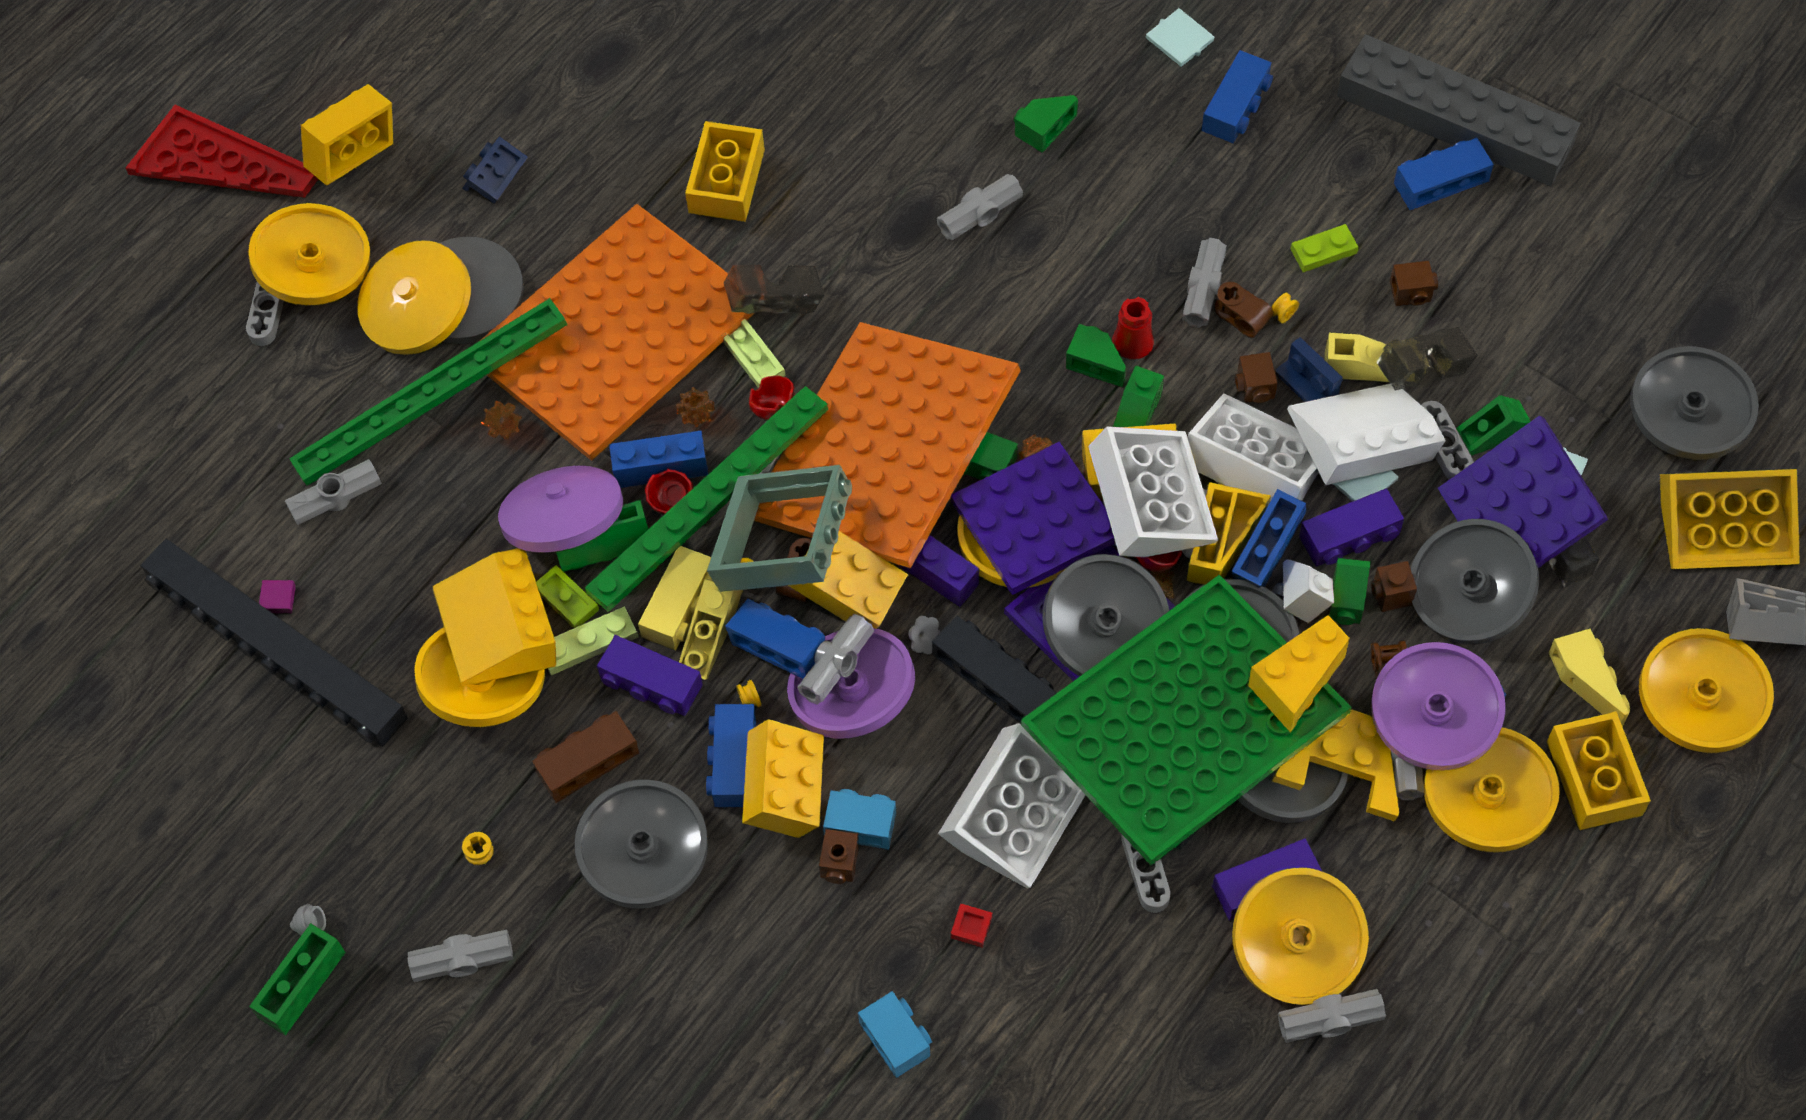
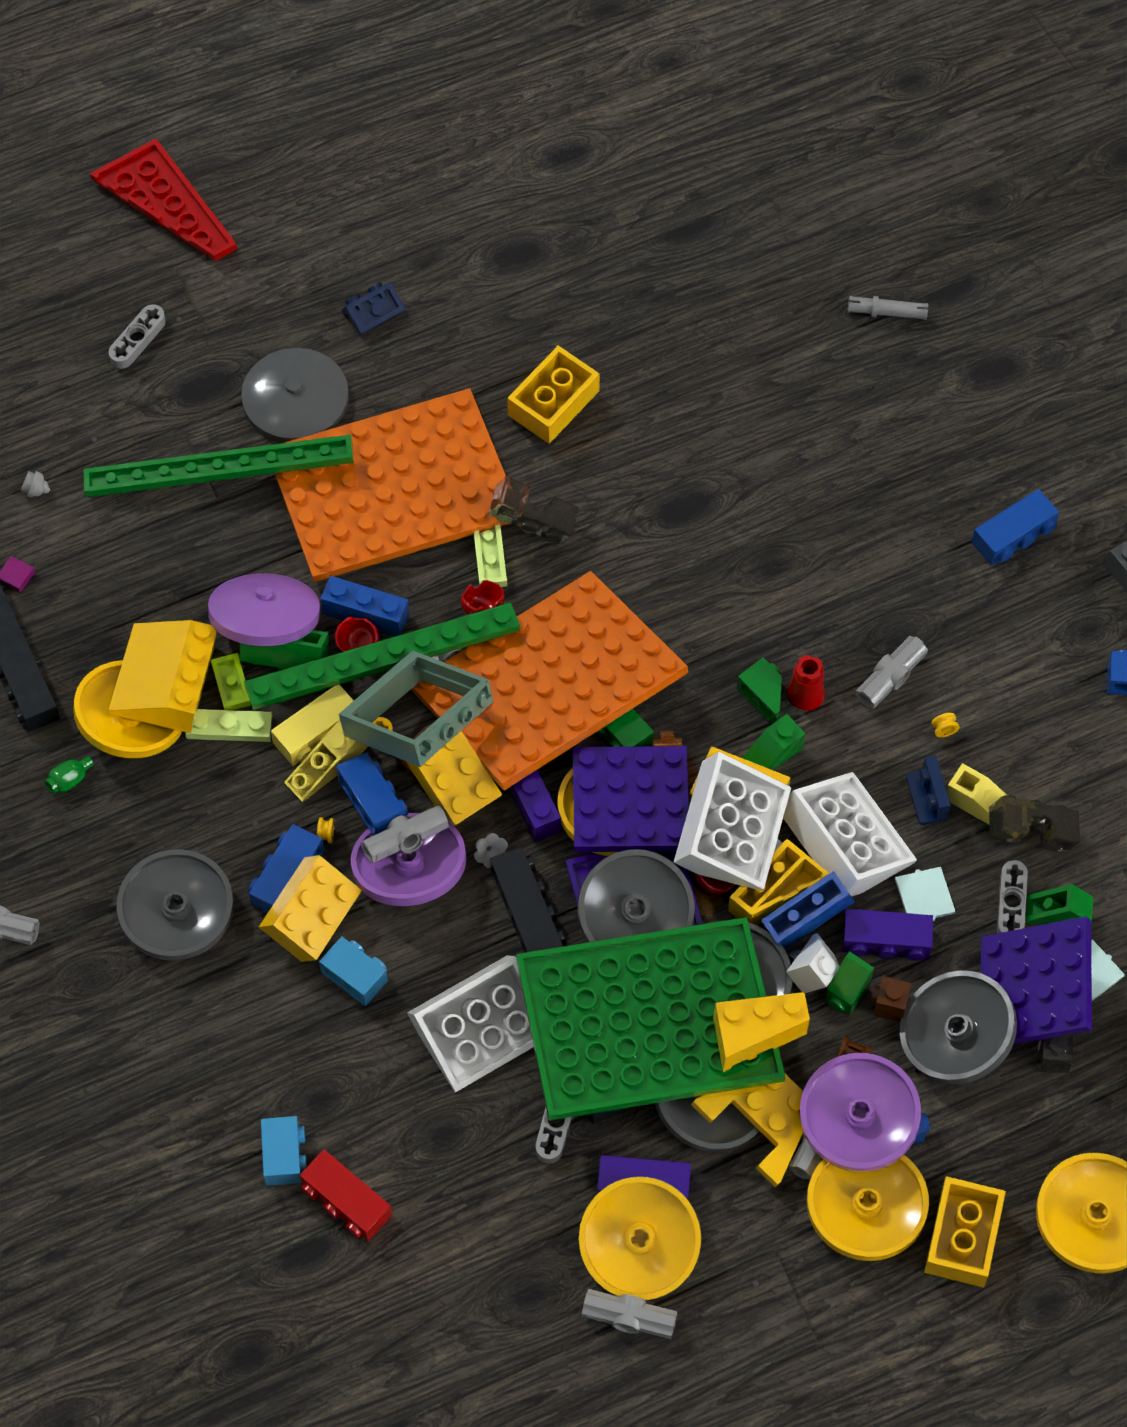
camera: 25 degrees right, 0 degrees up
yellow dish [249,203,370,305] -> none
light grey piece [285,459,382,525] -> none
yellow brick [301,84,393,185] -> none
yellow dish [358,241,471,355] -> none
yellow bush [462,832,494,865] -> none
clear orange gear [481,401,522,440] -> none
reddish brown brick [532,711,639,803] -> none
dark purple brick [597,635,703,716] -> none
clear orange gear [676,387,715,427] -> none
reddish brown brick [819,829,860,884] -> none
light grey piece [937,174,1023,240] -> none
red plate [951,903,992,948] -> none
green slope [1014,95,1078,153] -> none
light aqua piece [1146,8,1215,67] -> none
reddish brown piece [1214,282,1274,338] -> none
reddish brown brick [1235,352,1277,403] -> none
white slope [1287,383,1445,485] -> none
lime plate [1291,224,1358,272] -> none
reddish brown brick [1390,261,1438,306] -> none
light yellow slope [1549,629,1630,726] -> none
none -> light grey plate [21,471,50,498]
none -> green plant [44,756,94,795]
none -> red brick [300,1149,392,1241]

